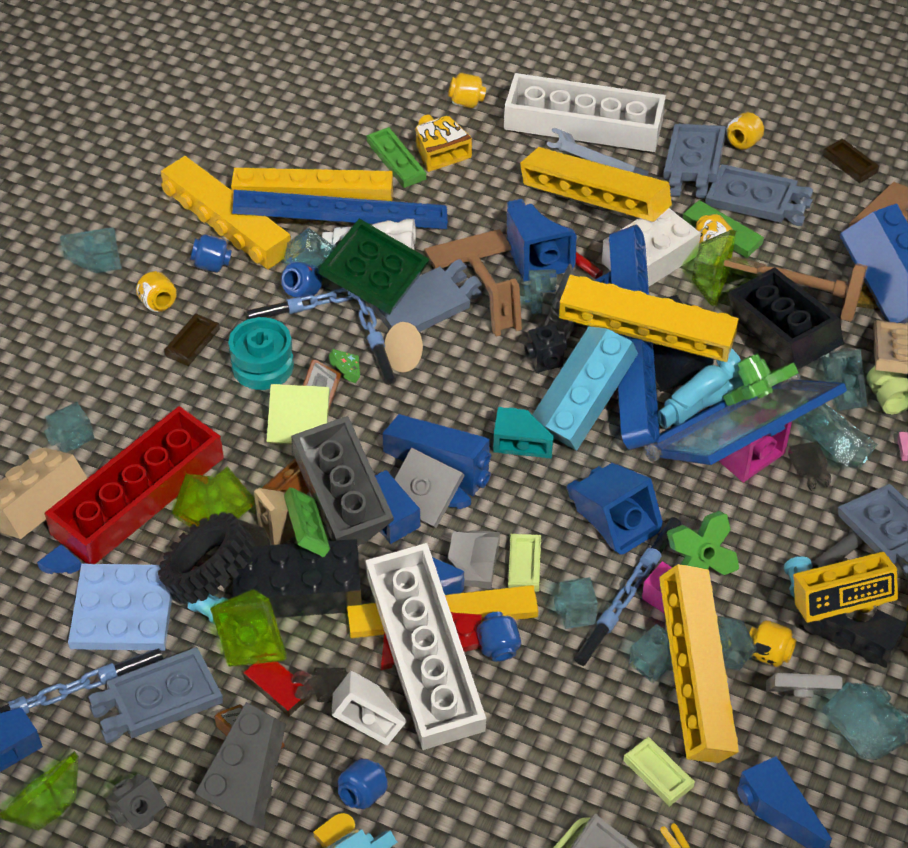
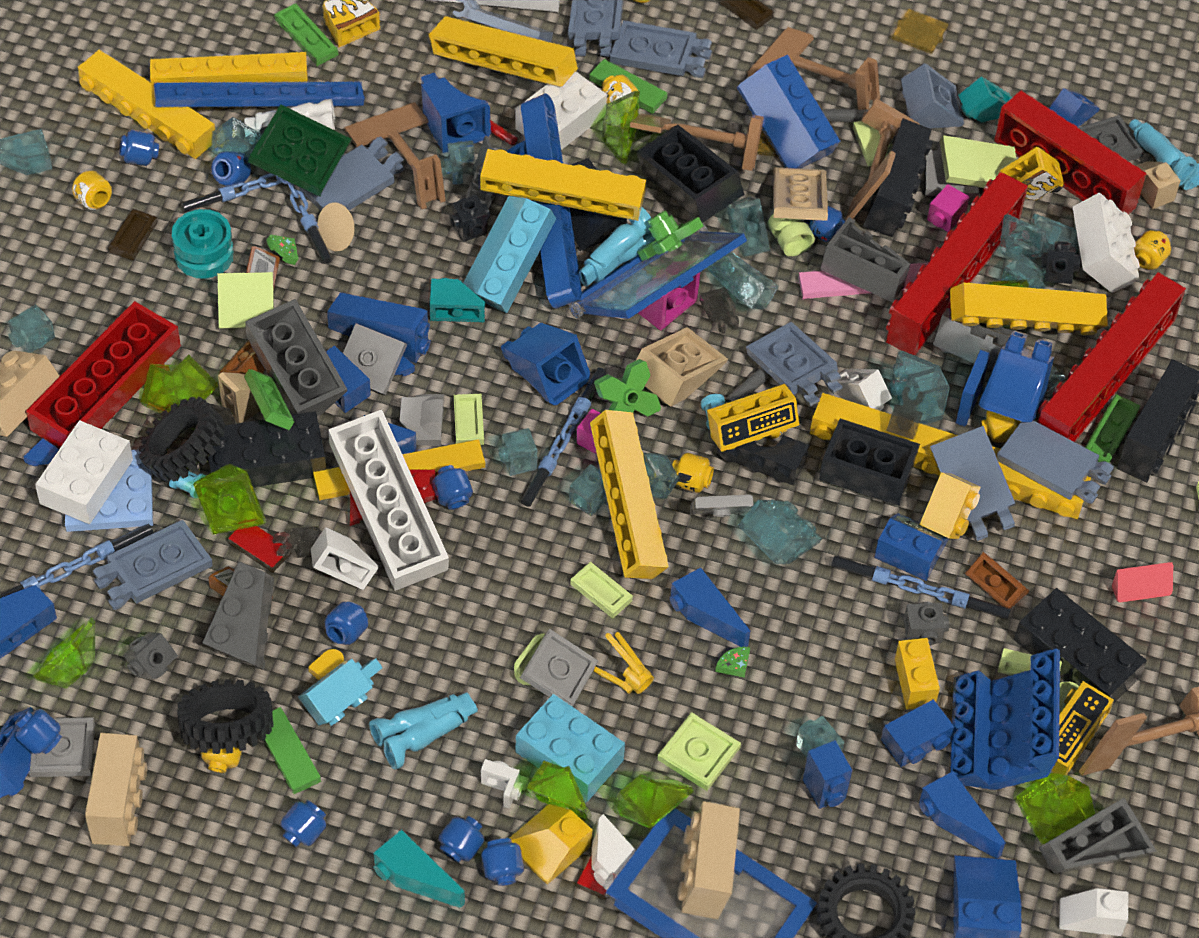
camera: 10 degrees left, 5 degrees up
none -> white brick [35,420,133,524]
none -> tan slope [637,327,728,407]

